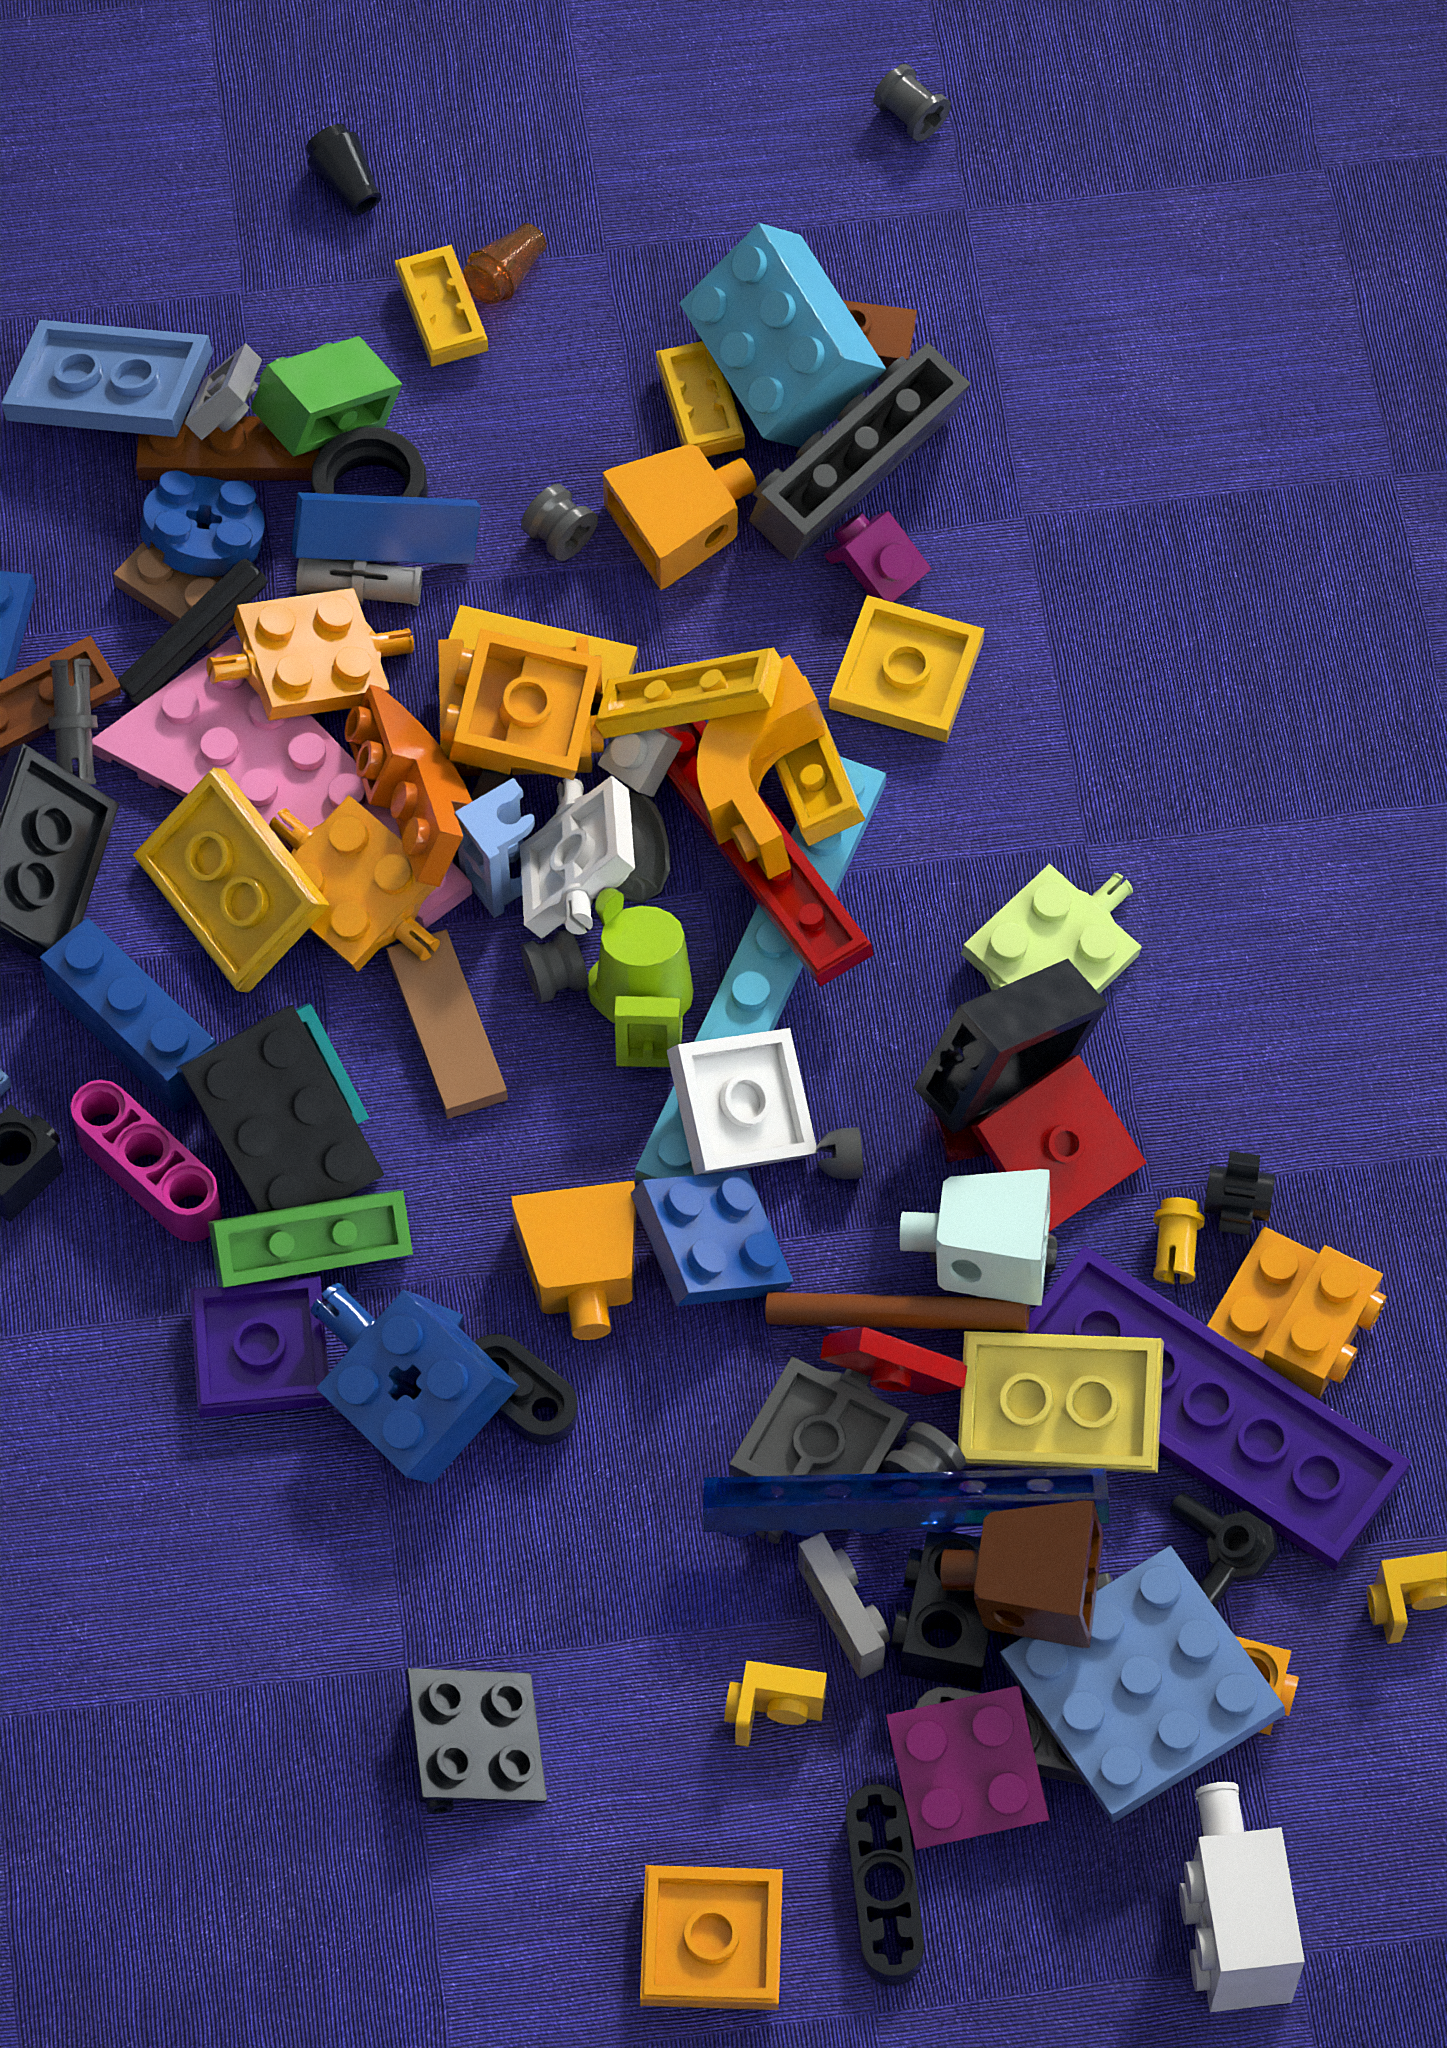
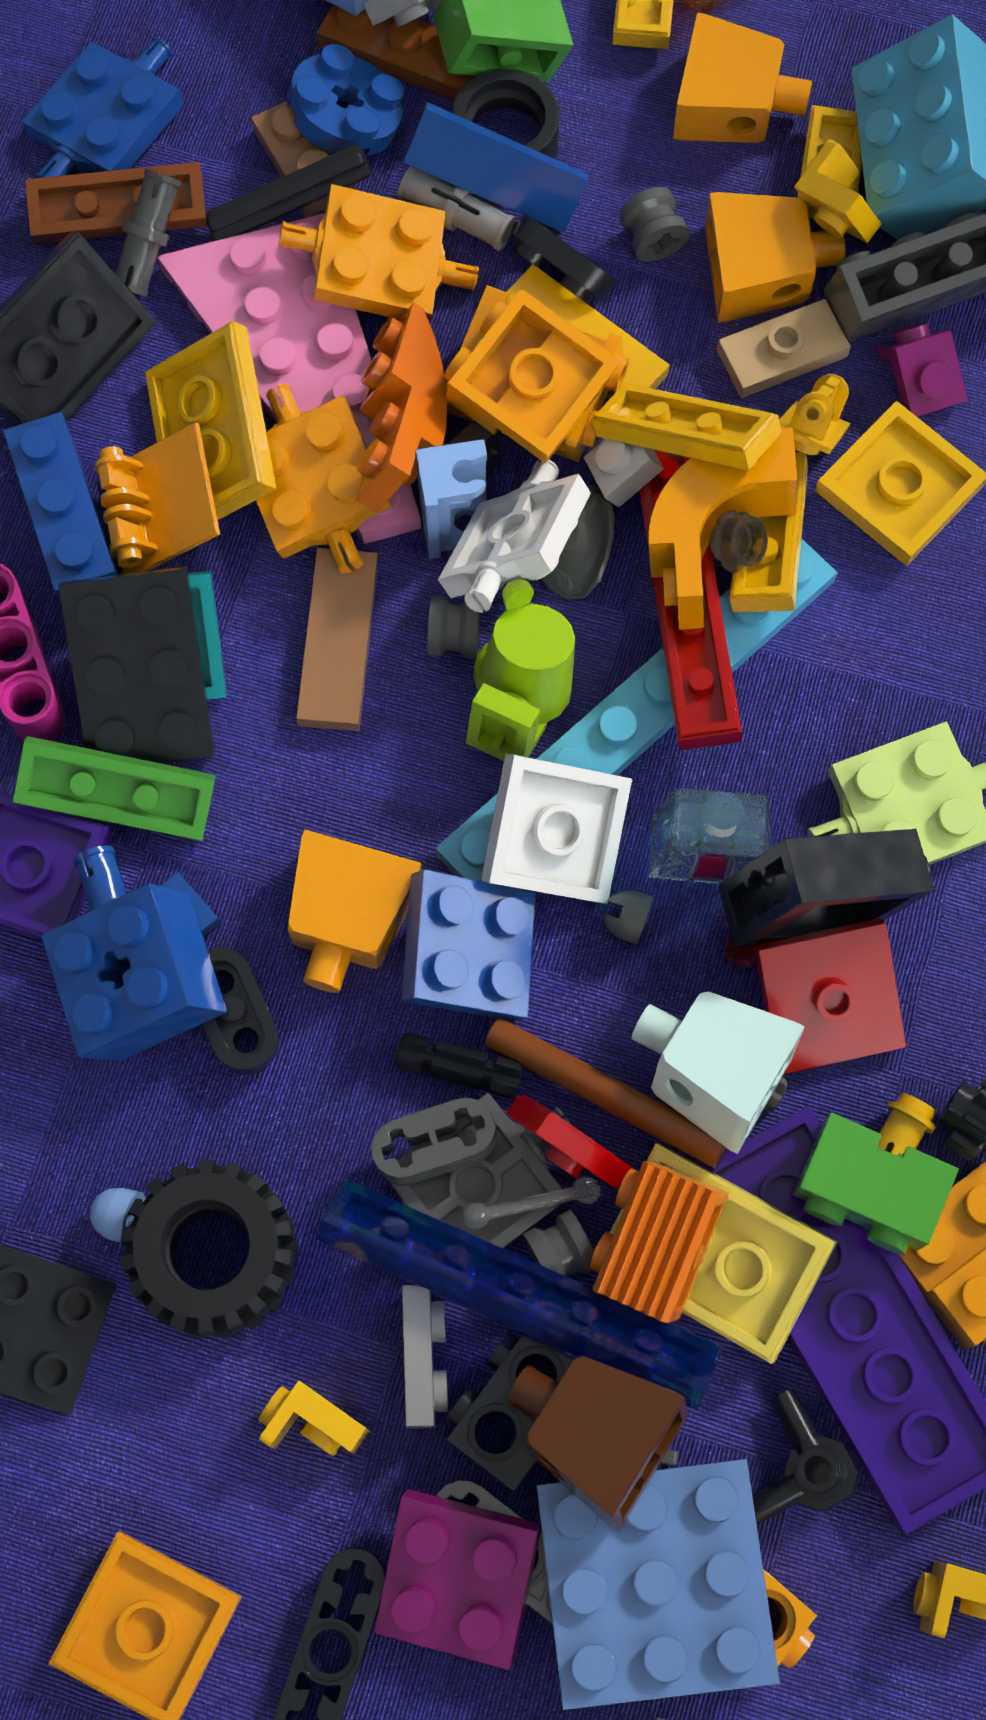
camera: 25 degrees right, 10 degrees up
none -> light blue hinge [90,1188,146,1243]
none -> light orange hinge [94,422,220,574]
none -> black tyre [120,1160,298,1339]
none -> dark grey beam [371,1098,497,1185]
none -> black axle [395,1032,523,1097]
none -> clear hinge [463,1177,601,1229]
none -> black plate [512,213,618,303]
none -> orange brick [590,1161,729,1323]
none -> clear light blue torso [648,788,772,884]
none -> light orange torso [673,12,812,143]
none -> clear smoke plate [710,510,768,572]
none -> tan plate [717,299,851,399]
none -> yellow hinge [779,374,851,455]
none -> bright green brick [793,1112,959,1255]
none -> yellow bracket [794,139,882,244]

